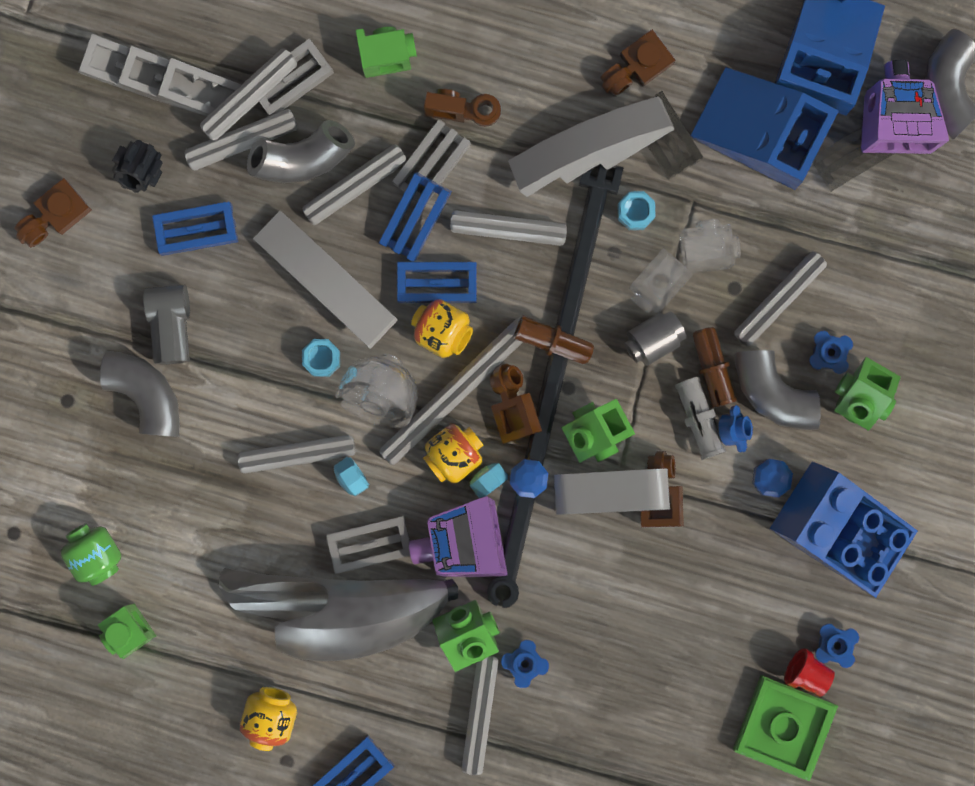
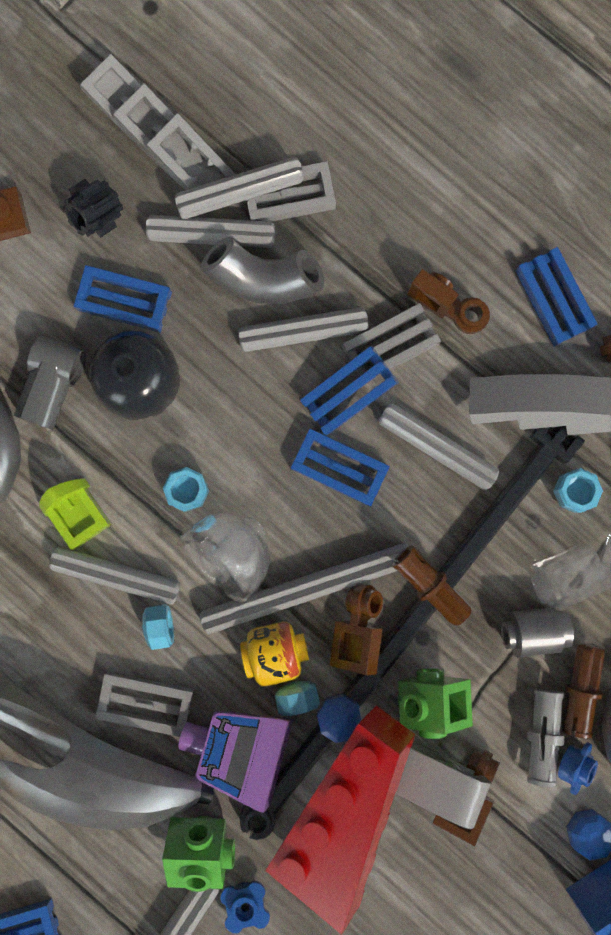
camera: 20 degrees right, 0 degrees up
light grey slope [253,211,398,349] -> none
bright green brick [356,27,417,78] -> none
yellow head [411,299,473,358] -> none
none -> lime tile [39,478,112,550]
none -> black cylinder [90,331,180,420]
none -> red wedge [265,705,415,935]
none -> blue tile [515,247,598,347]

